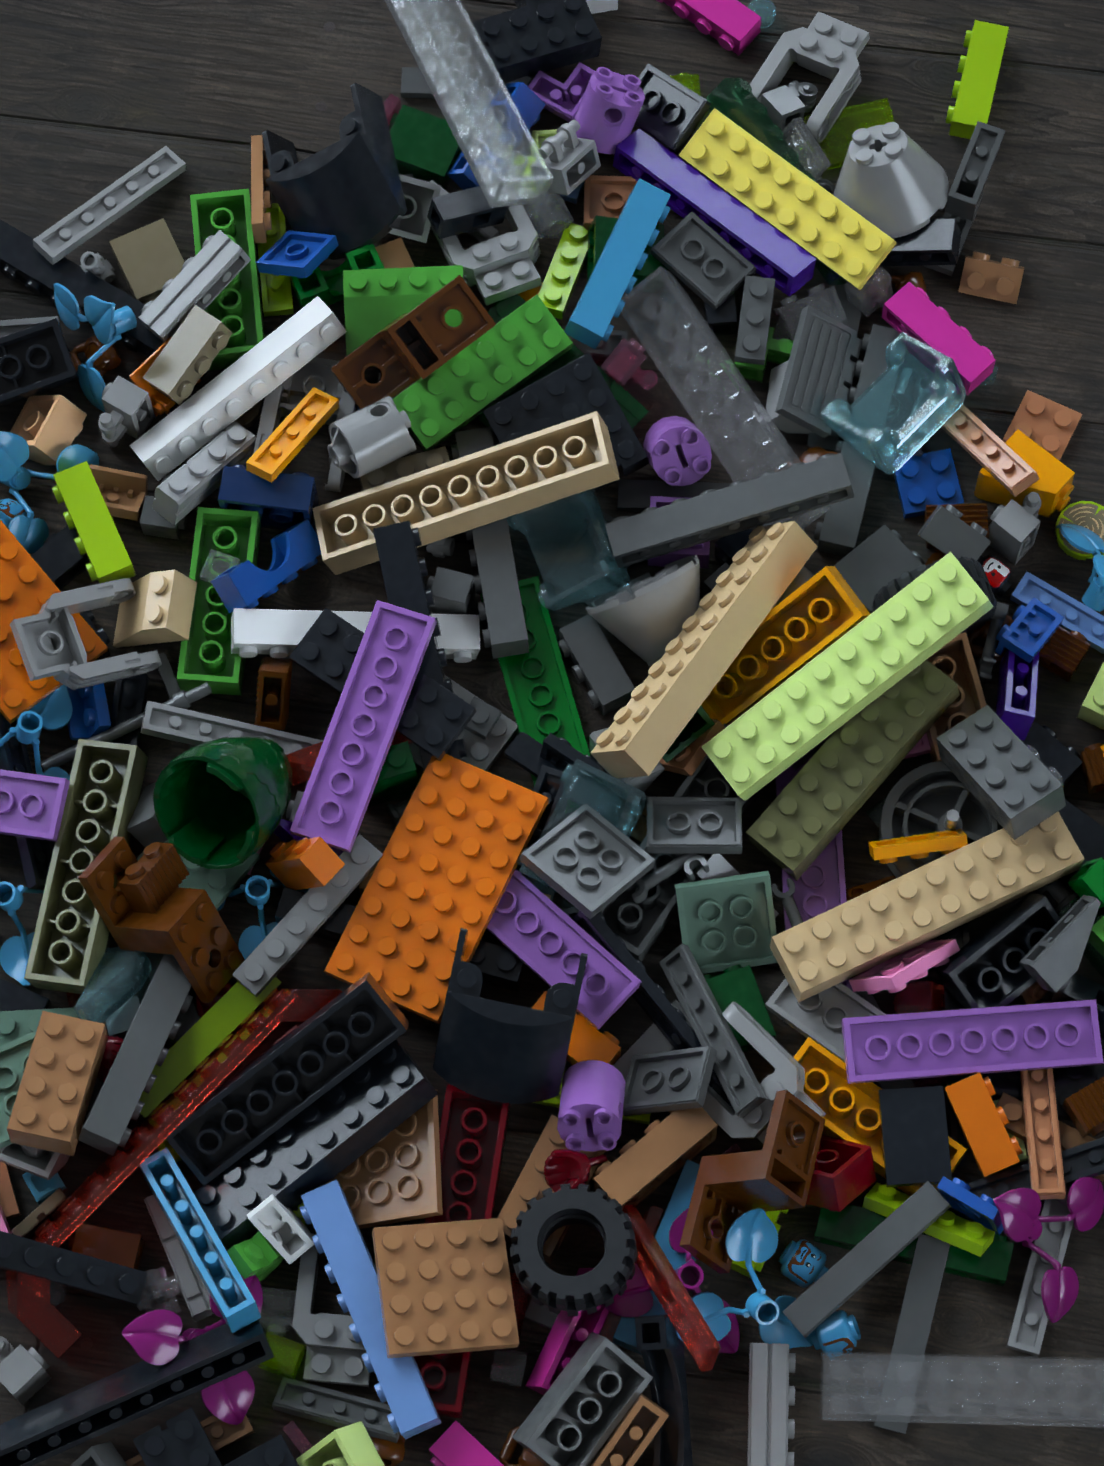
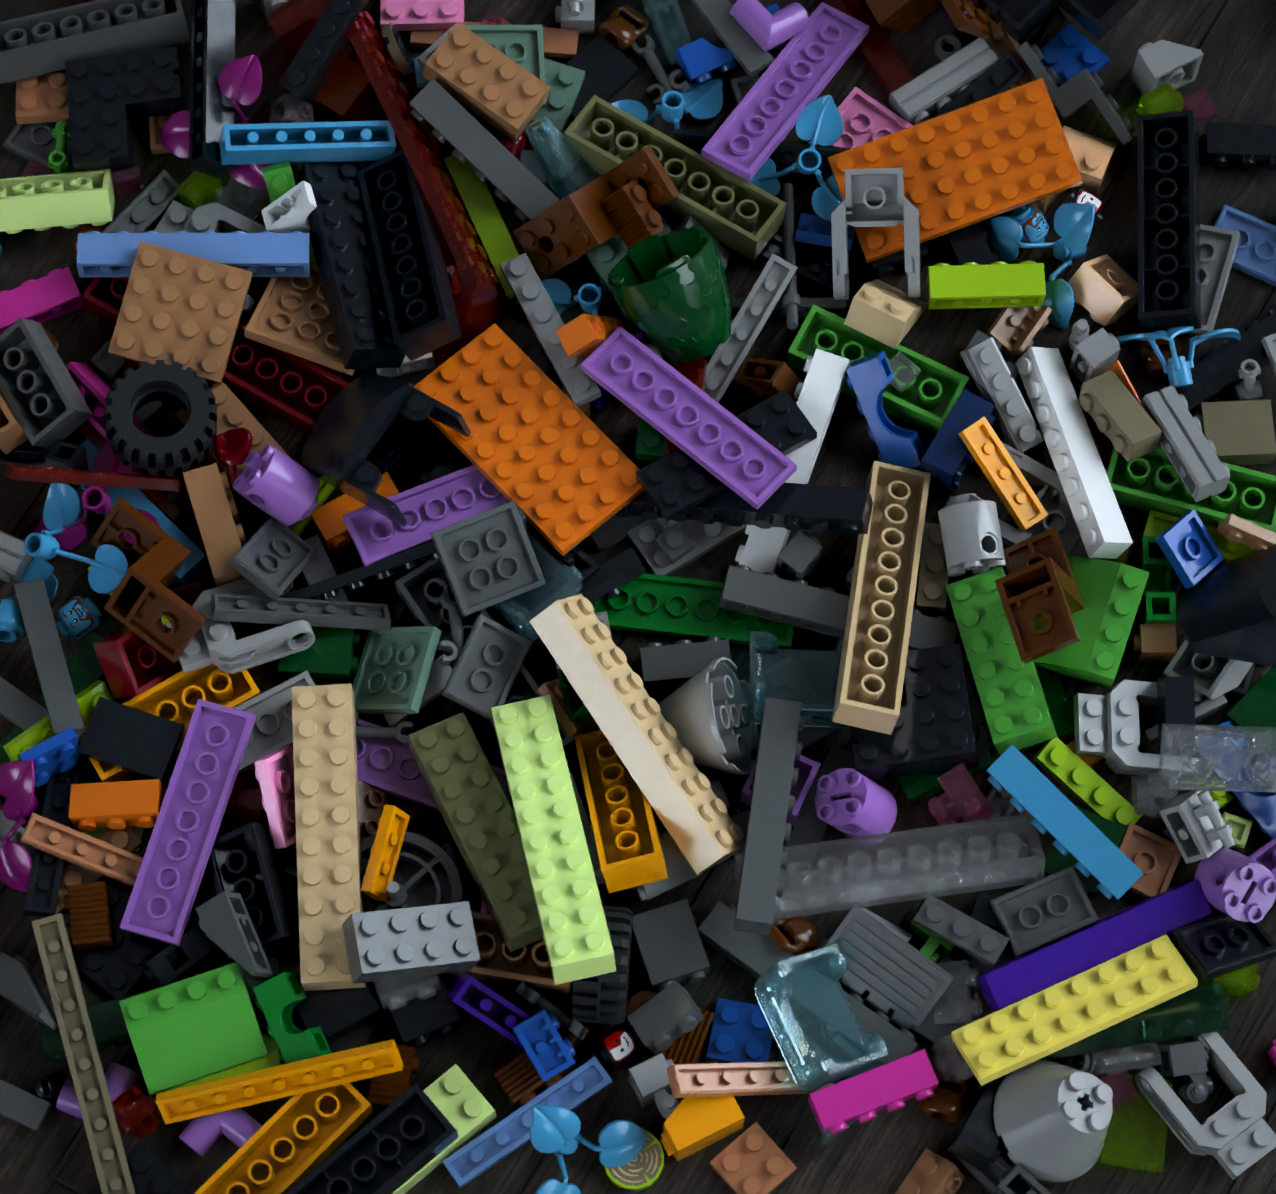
camera: 110 degrees right, 0 degrees up
none -> clear pink tile [1099,1068,1138,1108]

